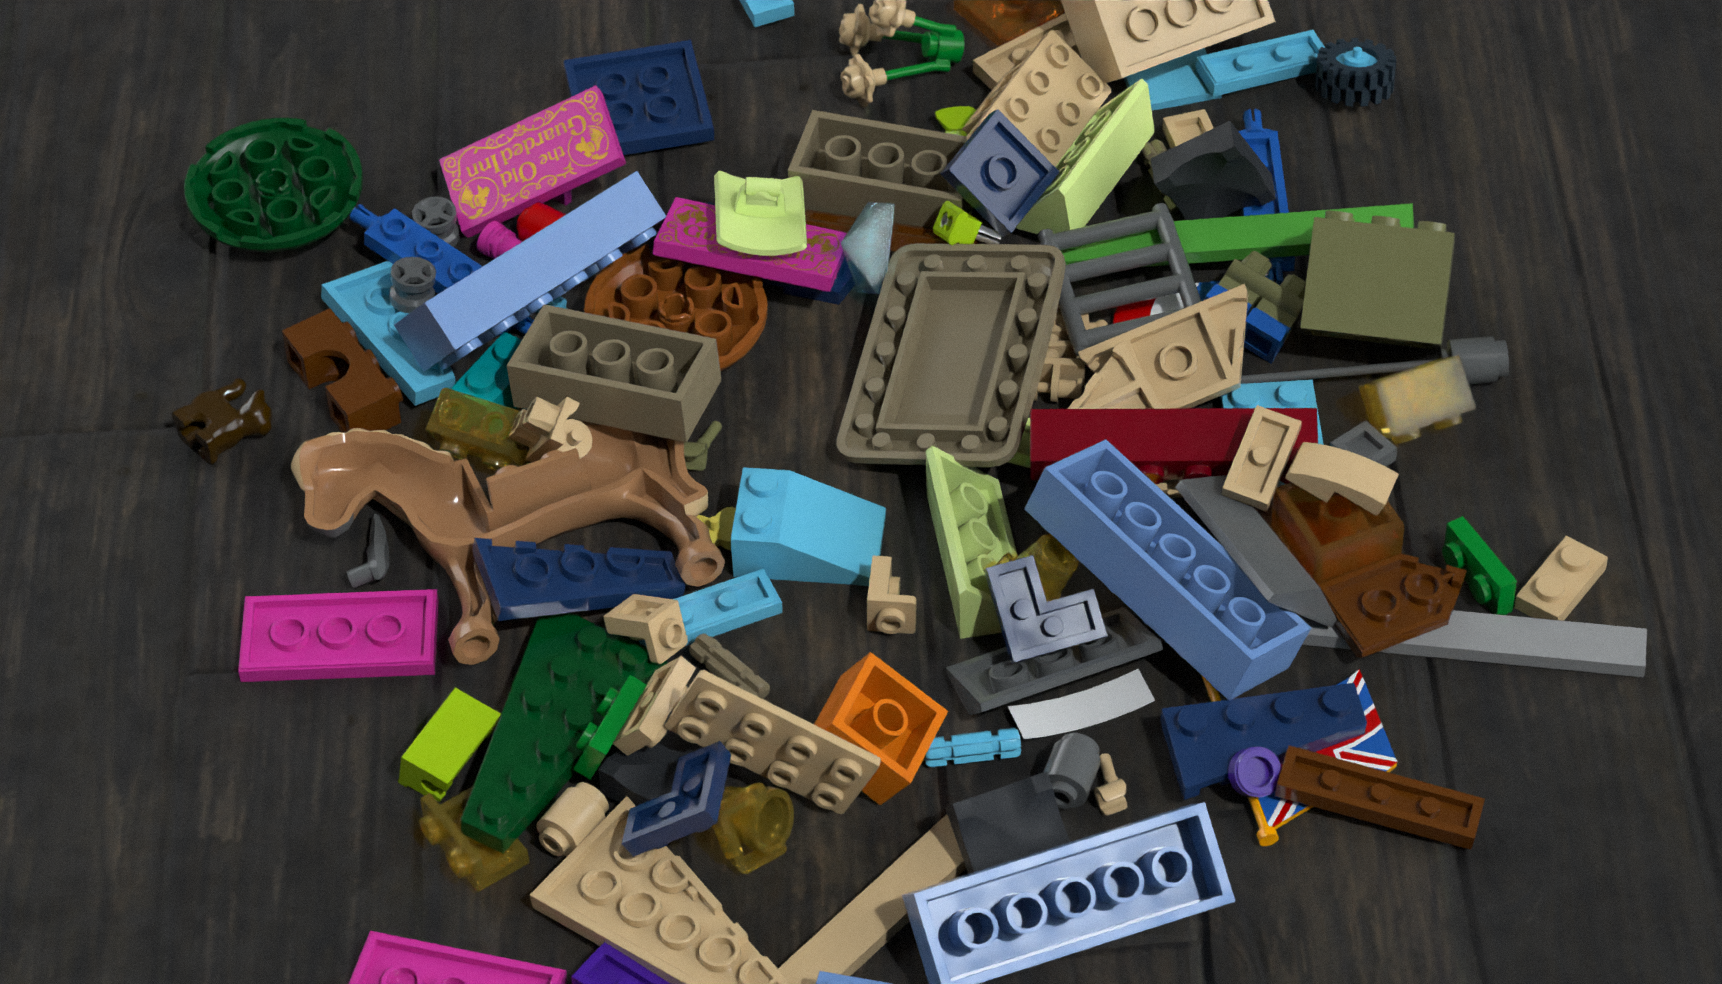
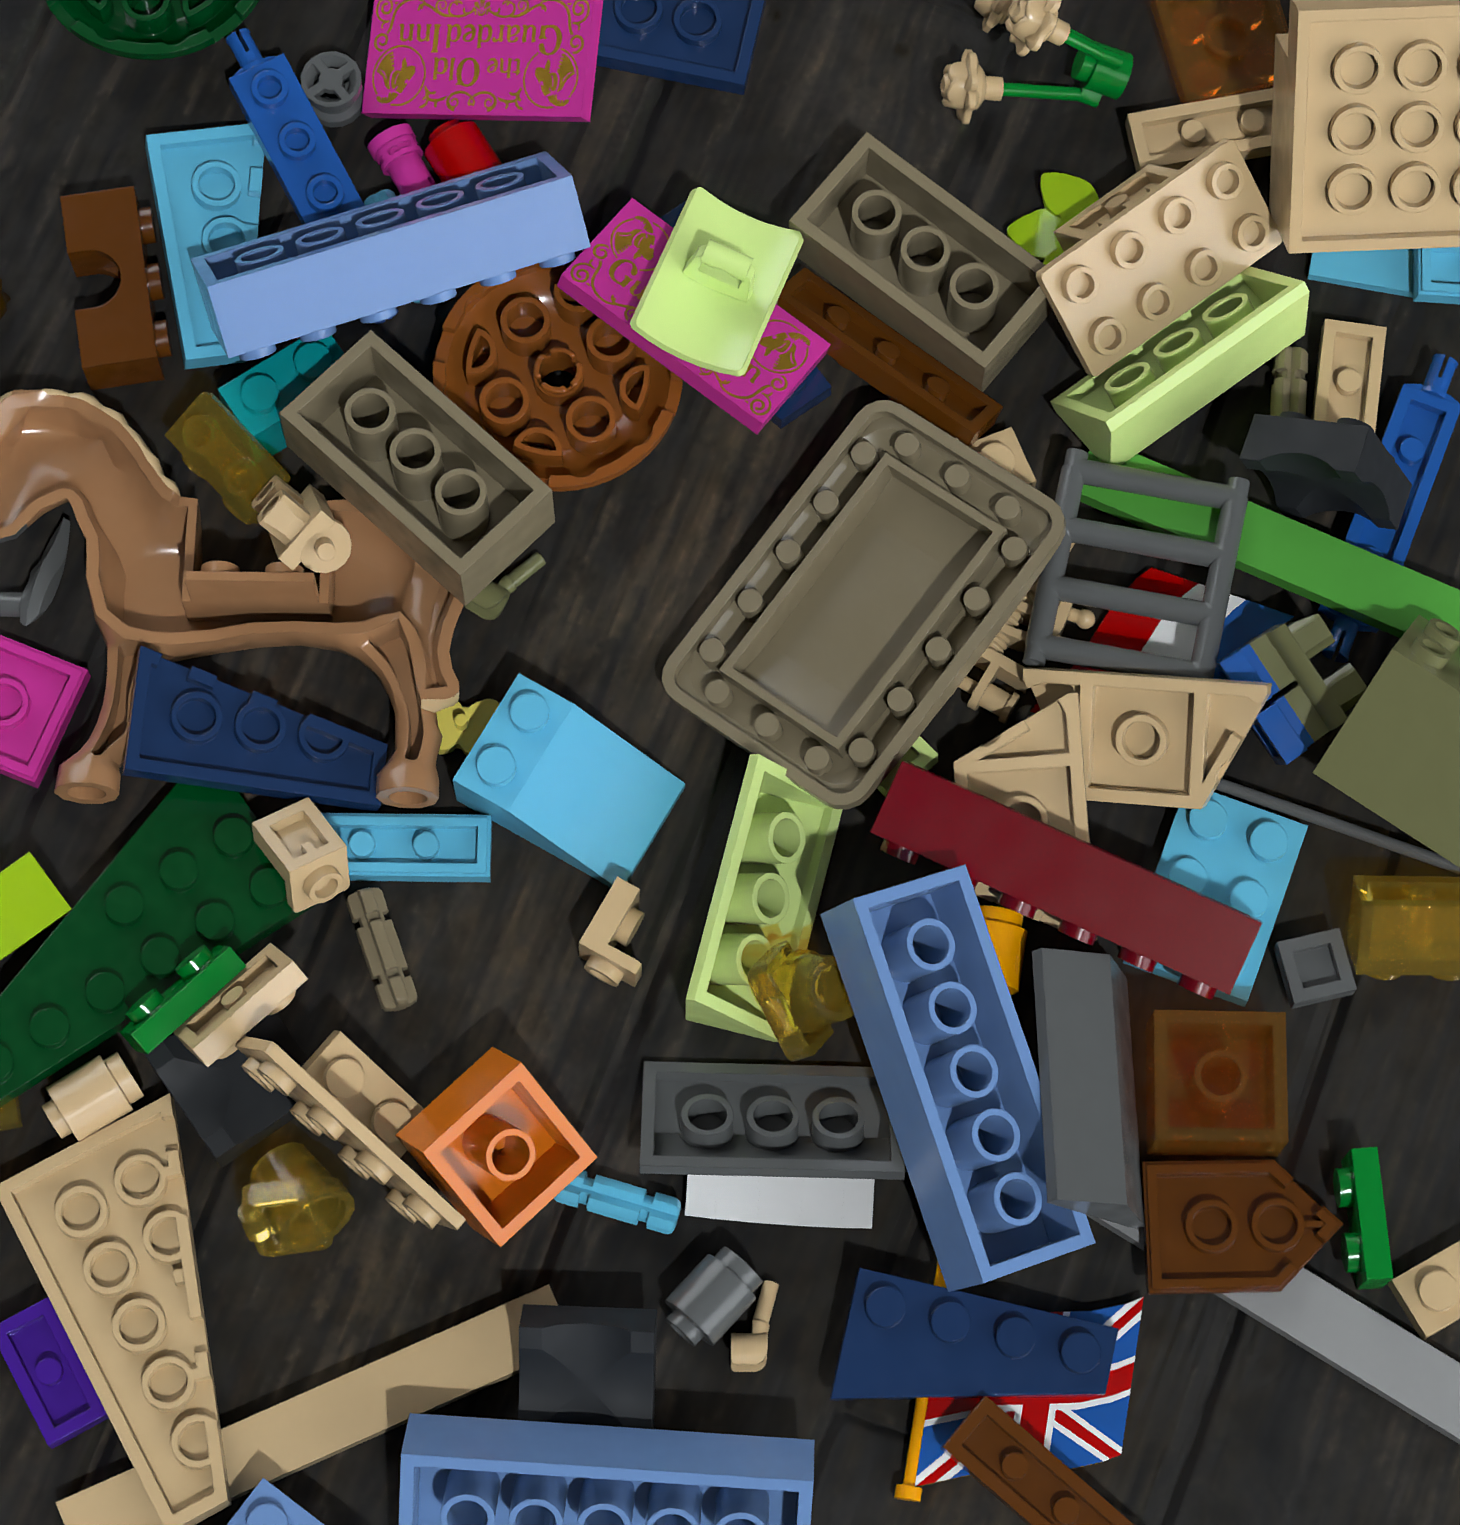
camera: 20 degrees right, 25 degrees up
dark grey wheel [389,257,436,313] -> none
dark blue plate [622,741,731,857] -> none
clear light blue slope [841,202,895,294] -> none
lime piece [933,201,1001,245] -> none
plate [941,109,1060,237] -> none
plate [984,555,1108,664] -> none
tan plate [1222,405,1302,512] -> none
dark purple tile [1228,747,1281,798] -> none
tan slope [1285,442,1399,516] -> none

